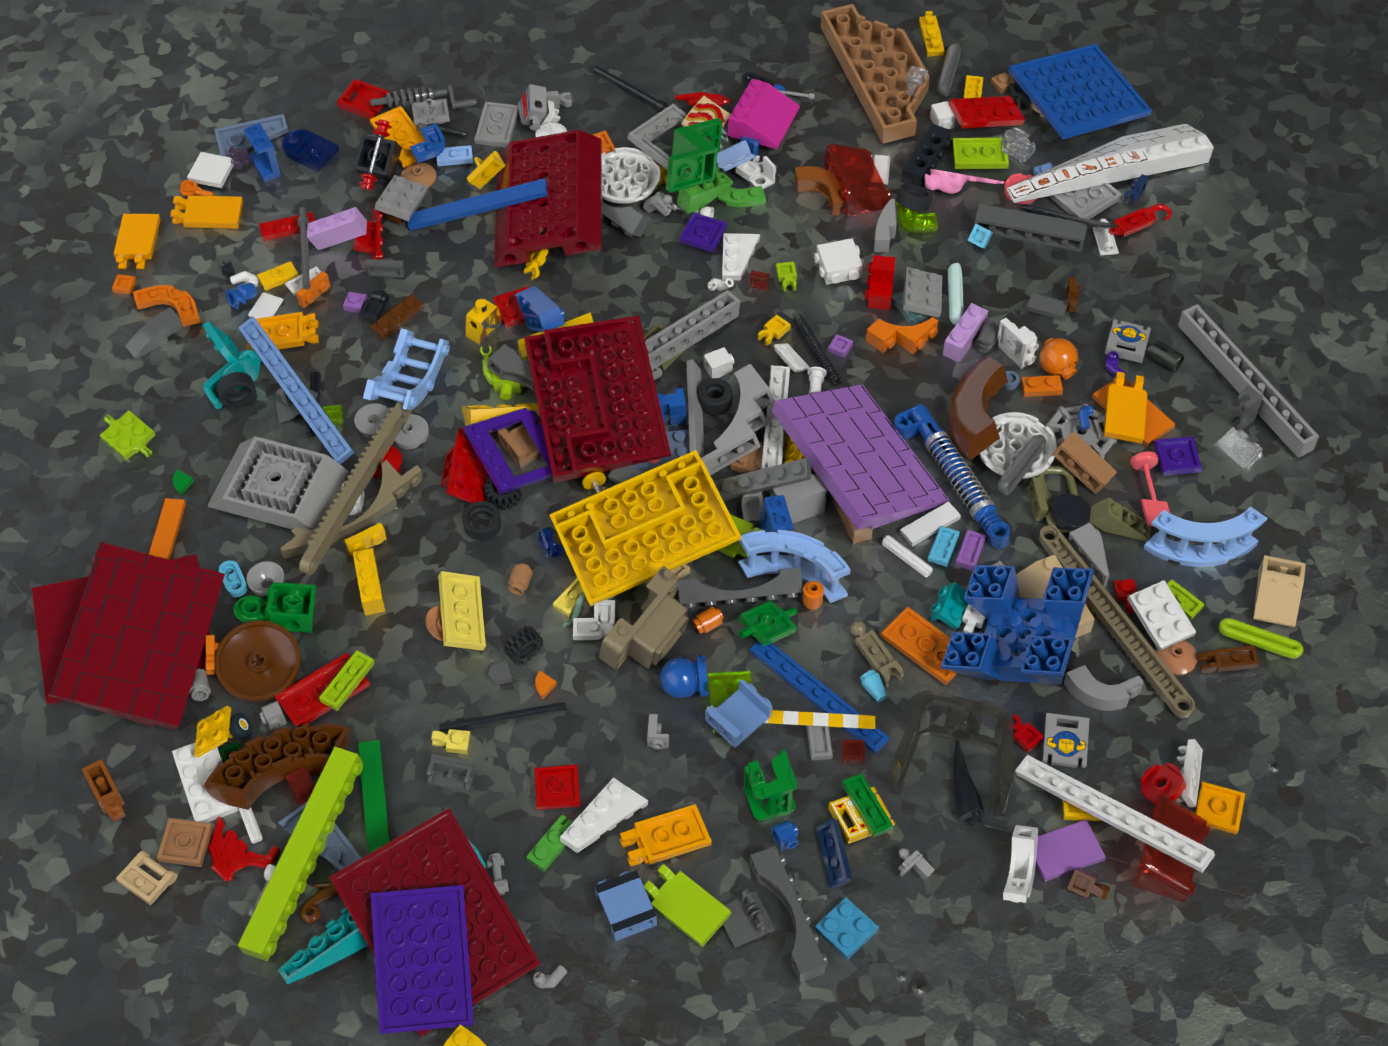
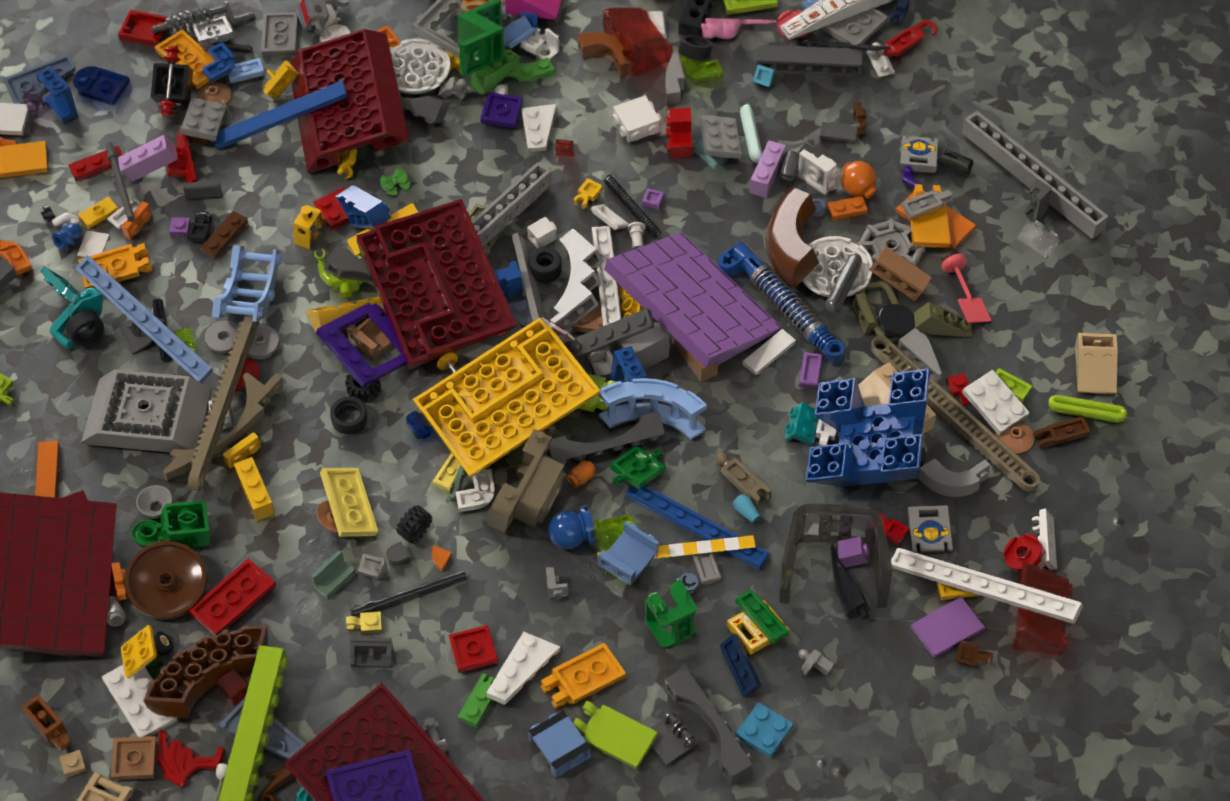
camera: 10 degrees left, 0 degrees up
green tile [173,469,194,495] -> none
medium azure plate [219,560,247,597] -> none
white axle [238,807,263,844] -> none
light grey plate [259,701,287,731] -> none
lime plate [319,650,375,711] -> none
green tile [358,740,390,854] -> none
red bracket [440,428,489,504] -> none
medium nougat brick [508,563,533,595] -> none
white arm [707,278,734,291] -> none
blue plate [771,820,799,851] -> none
lime plate [776,261,797,292] -> none
orange brick [803,581,824,610] -> none
clear red plate [842,740,865,763] -> none
orange arch [866,317,938,354] -> none
orange plate [881,607,958,685] -> none
white axle [882,535,933,577] -> none
medium azure plate [928,526,960,567] -> none
white arch [1003,825,1038,903] -> none
blue arm [1078,405,1093,430] -> none
light blue fence [1144,507,1267,567] -> none
dark purple plate [1153,437,1202,476] -> none
light orange tile [1193,782,1246,834] -> none
none -> tan plate [59,750,86,778]
none -> sand green panel [311,550,356,599]
none -> light grey plate [357,553,388,580]
none -> bright green piece [380,168,410,196]
none -> sticker [540,316,576,341]
none -> sand blue tile [679,573,698,594]
none -> medium lavender brick [837,536,870,568]
none -> light grey hinge [901,189,952,220]

